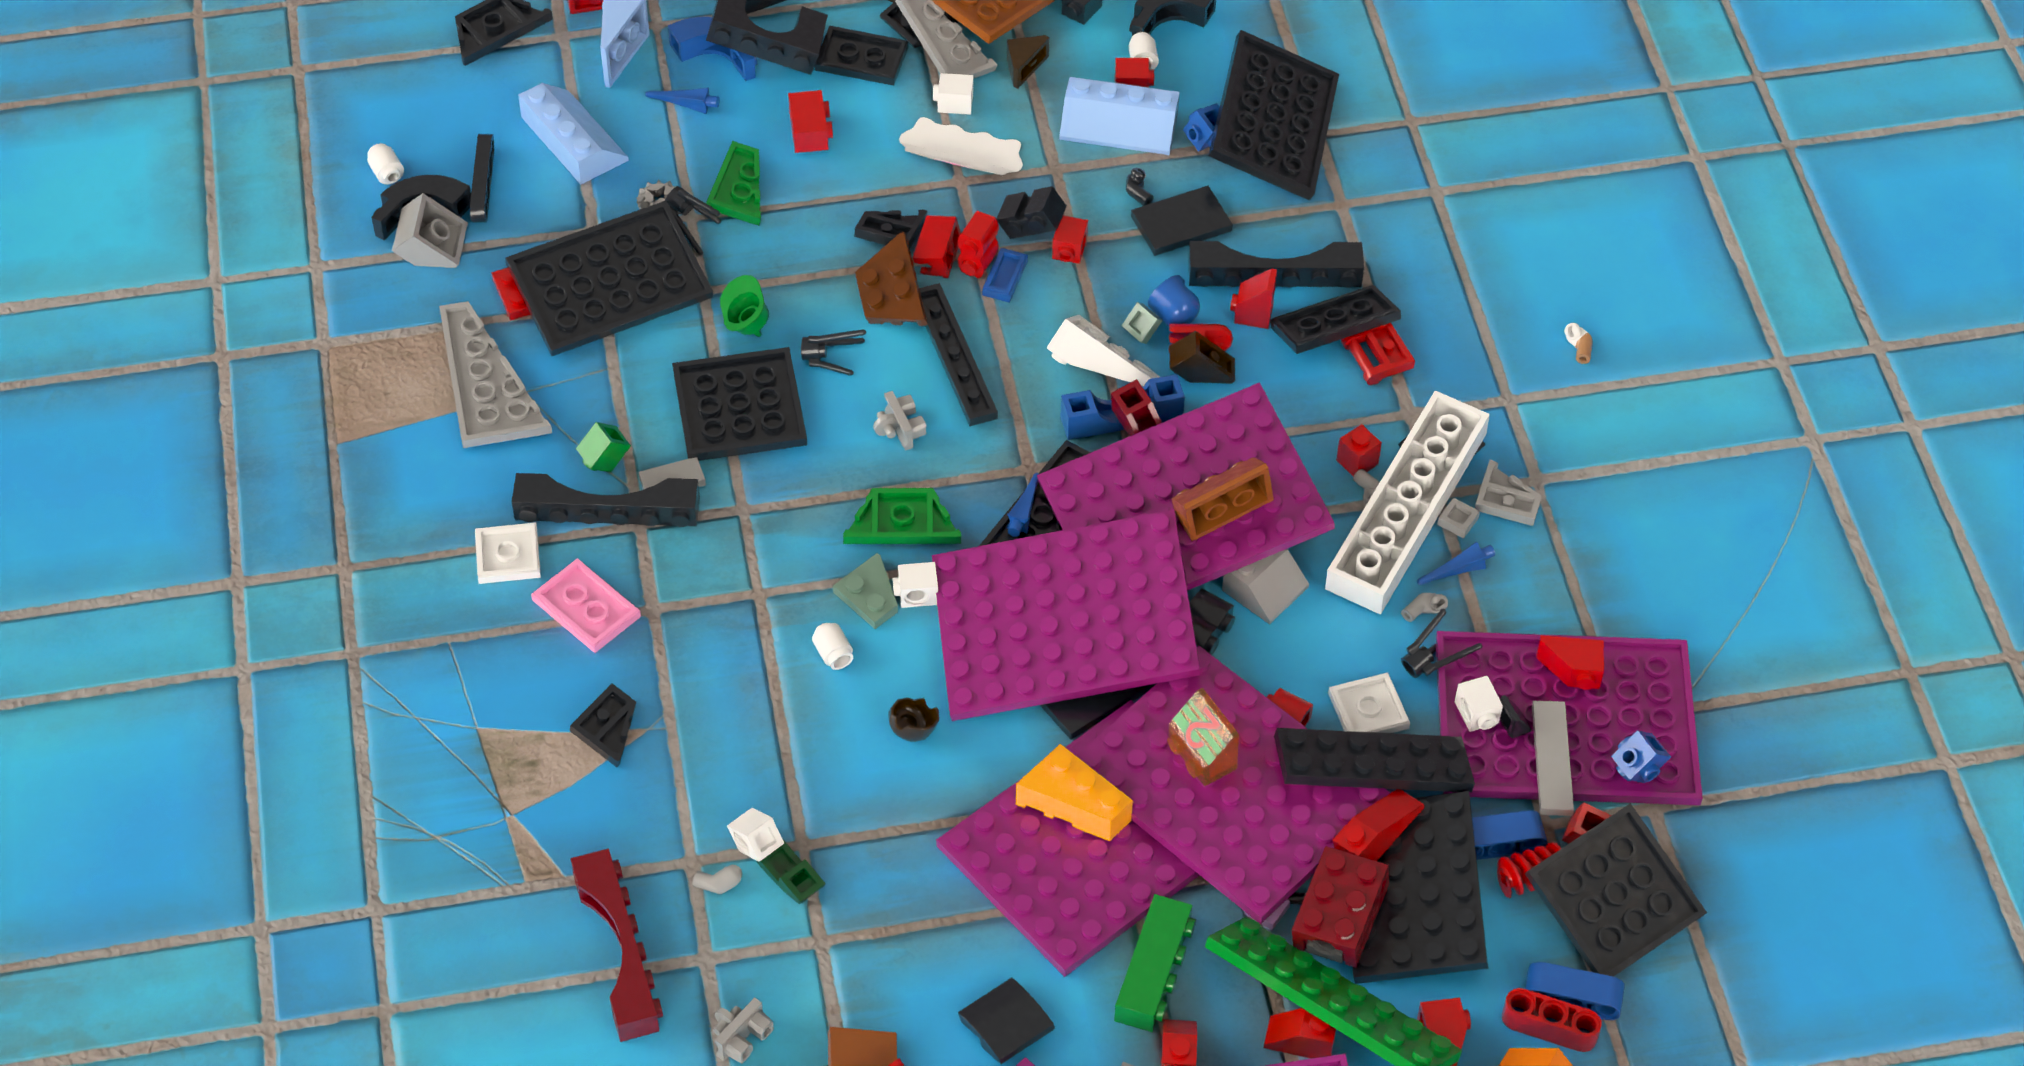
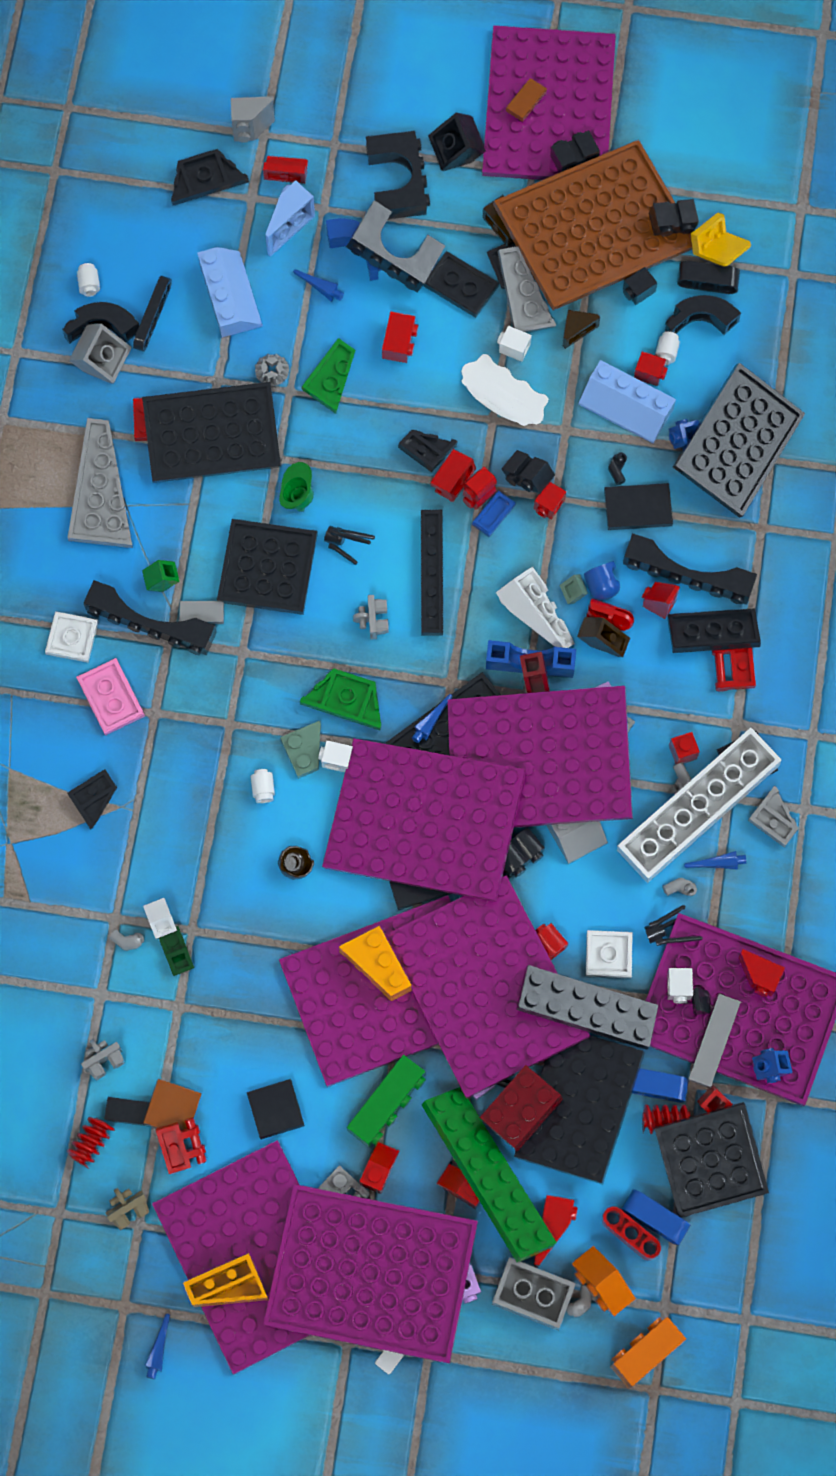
camera: 20 degrees right, 20 degrees up
dark red arch [570,848,663,1042] -> none
black plant [665,186,721,255] -> none
reddish brown wing [855,232,928,326] -> none
clear orange slope [1167,688,1239,787] -> none
dark orange slope [1171,457,1274,541] -> none
red slope [1332,789,1424,861] -> none
light grey plate [1437,498,1480,539] -> none

